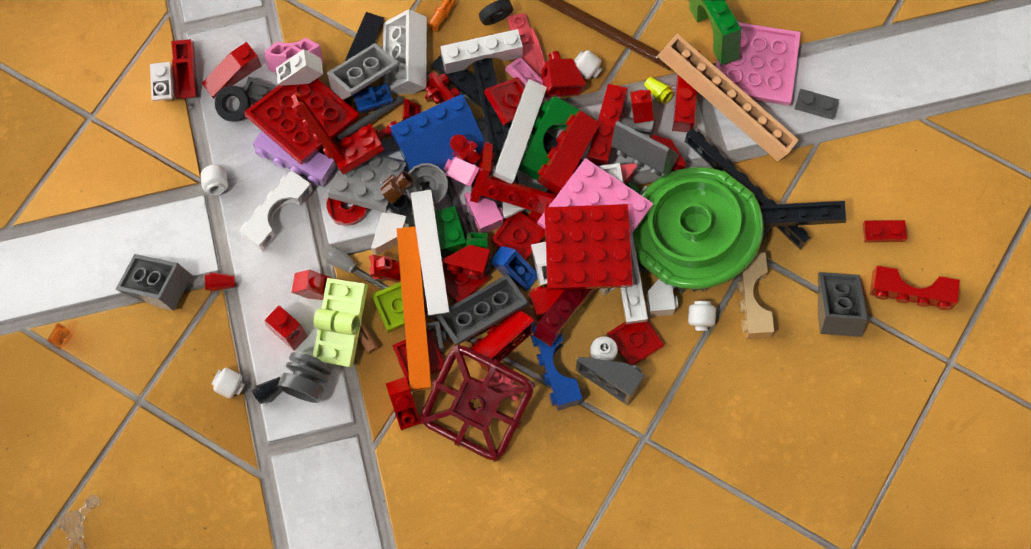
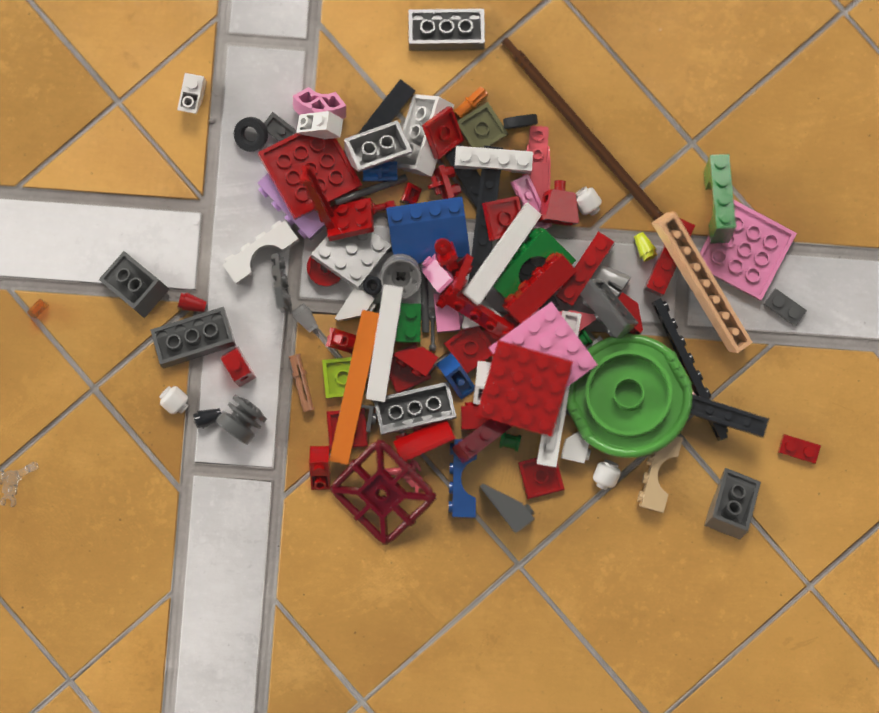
camera: 15 degrees right, 15 degrees up
red slope [171,39,196,99] -> none
white head [201,165,228,195] -> none
red slope [202,42,261,99] -> none
red slope [291,269,334,300] -> none
yellowish green plate [313,278,368,368] -> none
reddish brown piece [381,171,414,203] -> none
green plate [466,232,488,248] -> none
white head [590,336,618,361] -> none
red slope [630,90,654,123] -> none
red arch [870,265,960,310] -> none
none -> dark grey slope [151,307,236,369]
none -> dark grey plate [271,253,292,312]
none -> red tile [422,106,464,159]
none -> olive plate [457,102,508,148]
none -> green bush [499,432,521,452]

